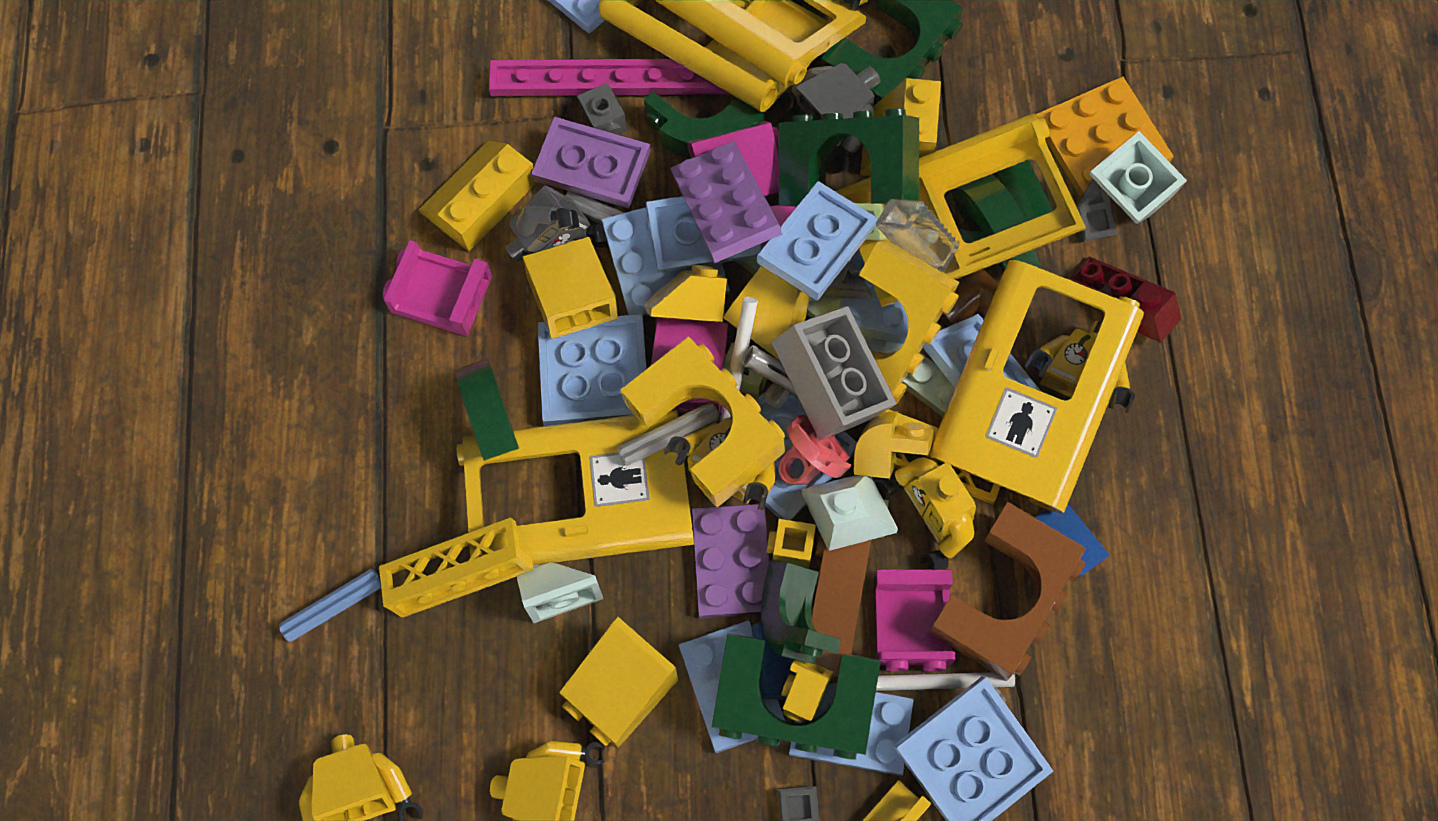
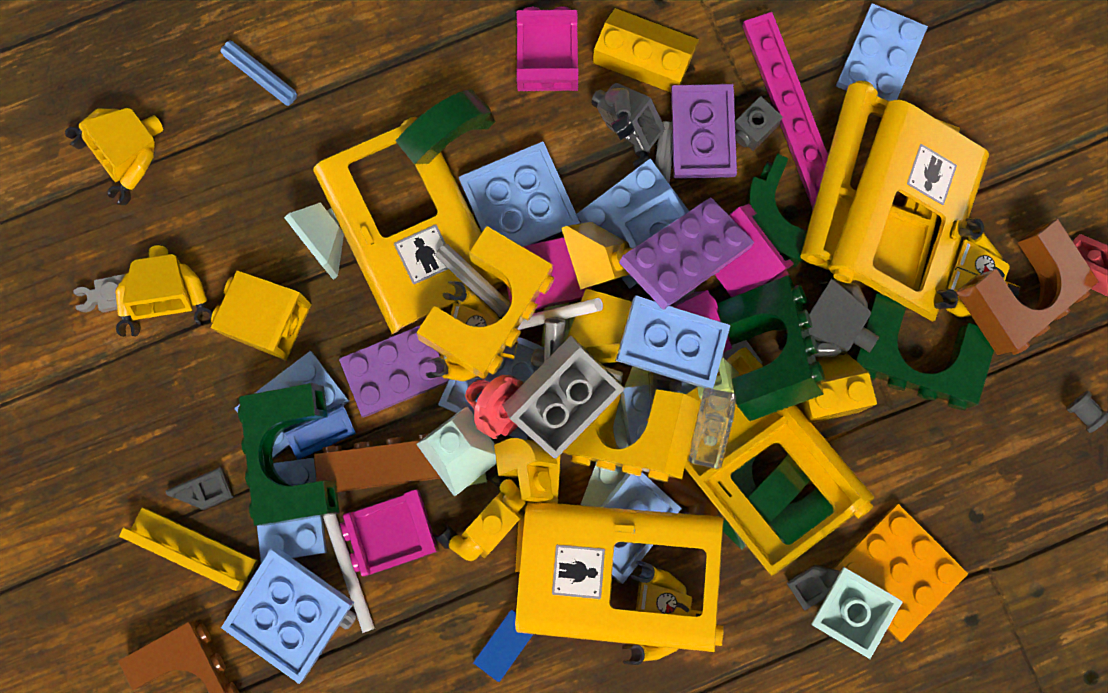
camera: 70 degrees right, 10 degrees up
yellow fence [379,518,534,618] -> none
yellow brick [523,237,618,339] -> none
dark green arch [761,560,841,665] -> none
yellow brick [767,519,816,569] -> none
yellow brick [781,660,834,722] -> none
dark orange arch [929,502,1086,681] -> none
dark red slope [1068,256,1182,343] -> none

